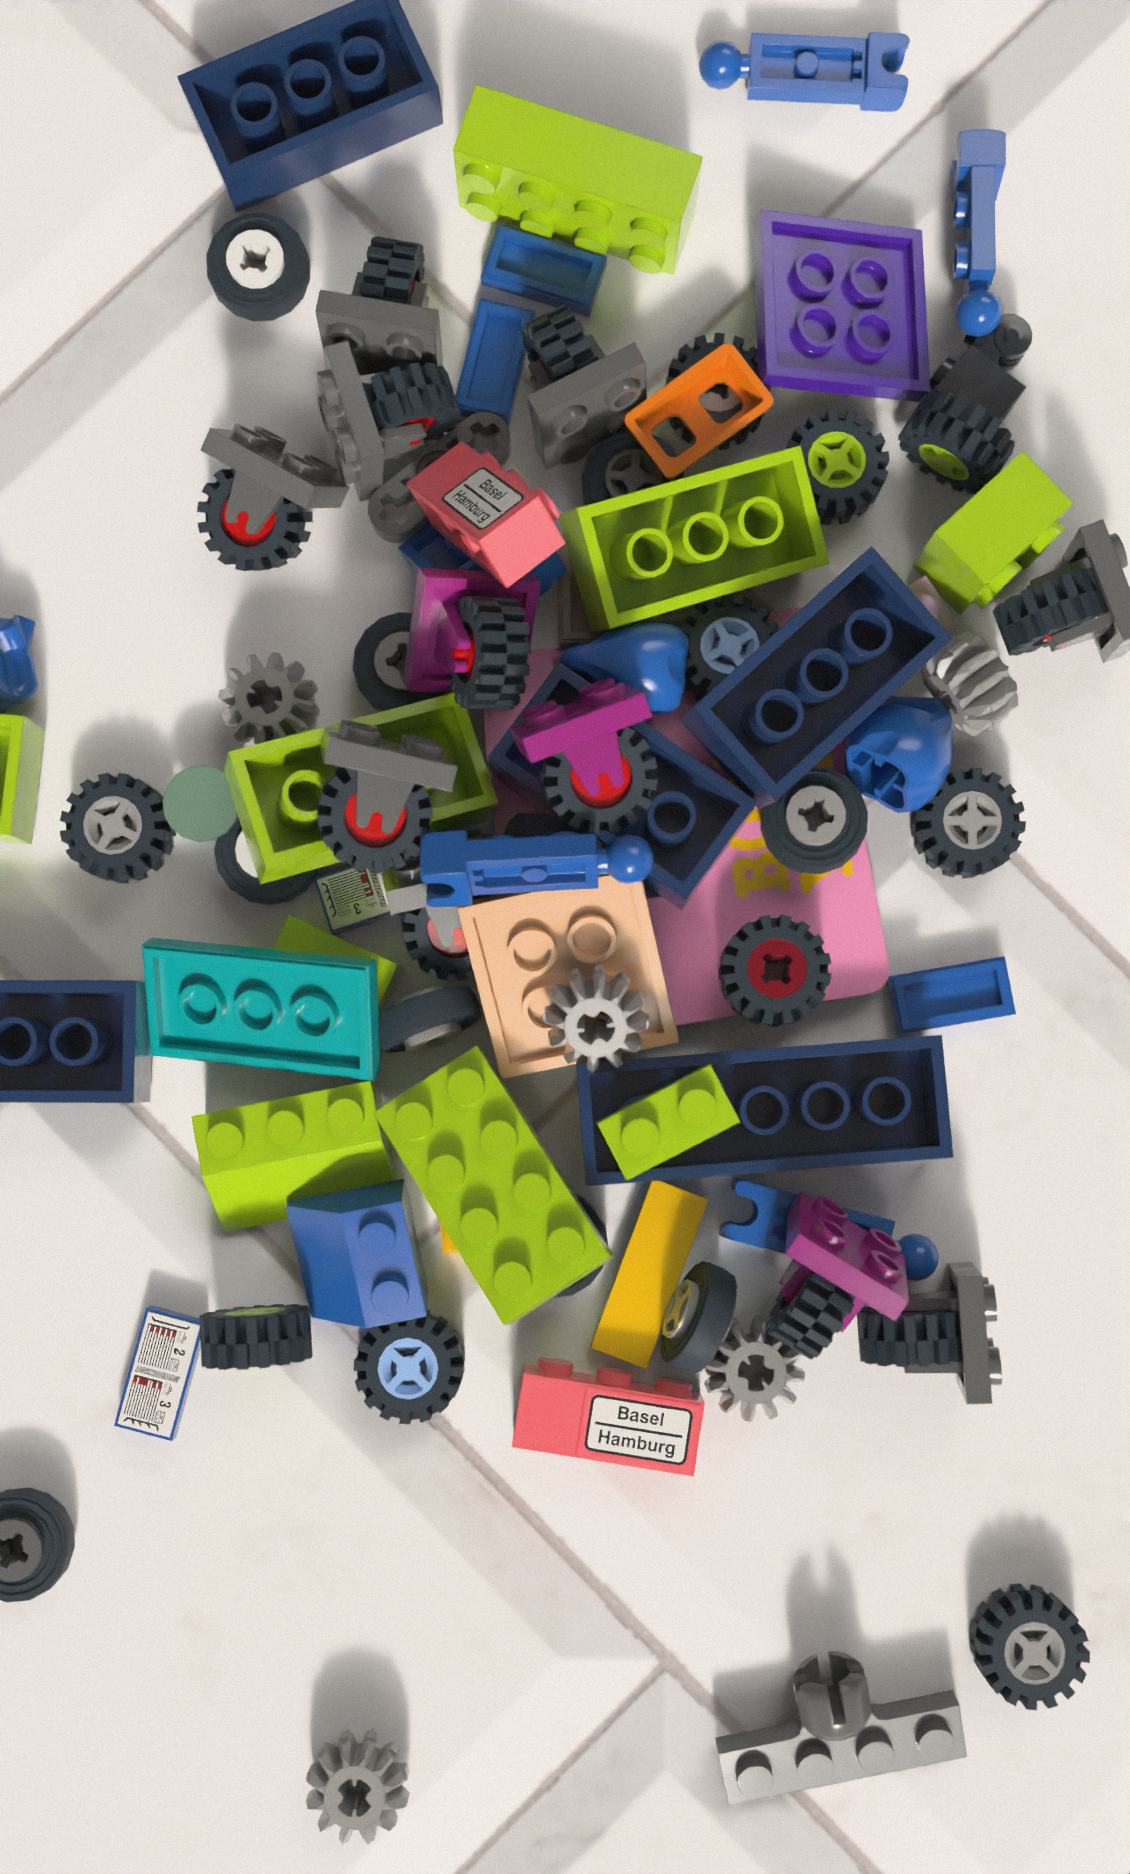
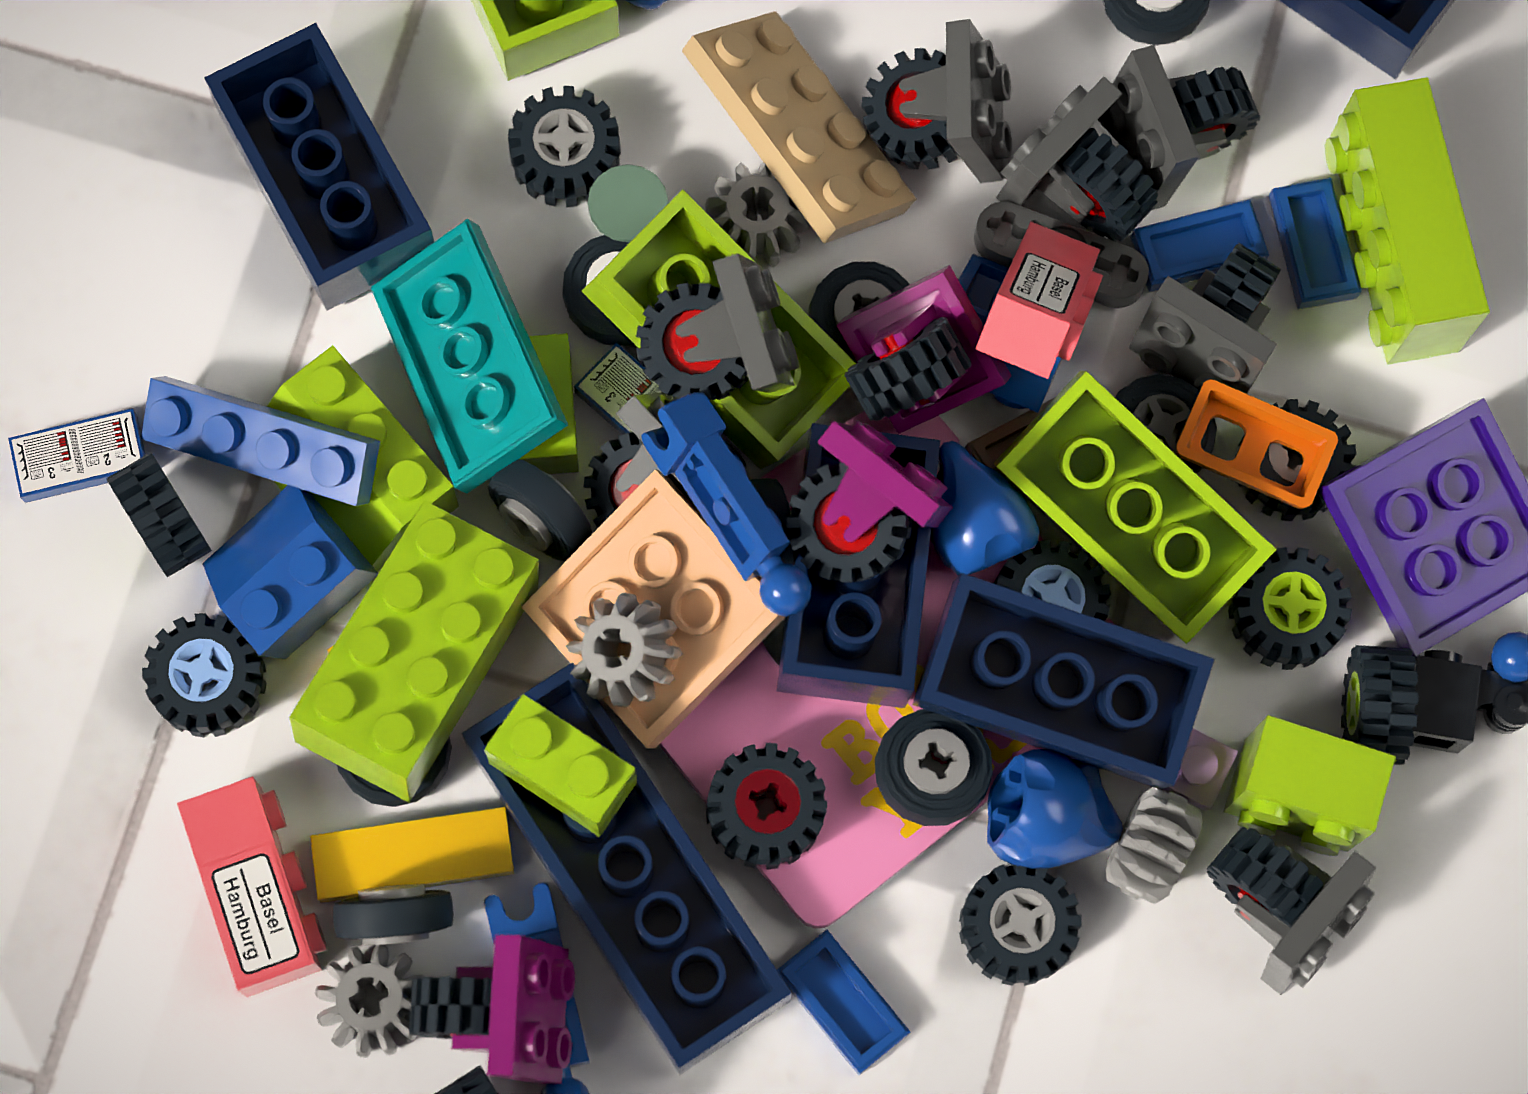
camera: 55 degrees right, 10 degrees down
none -> plate [141,376,380,506]
none -> tan plate [682,11,916,244]

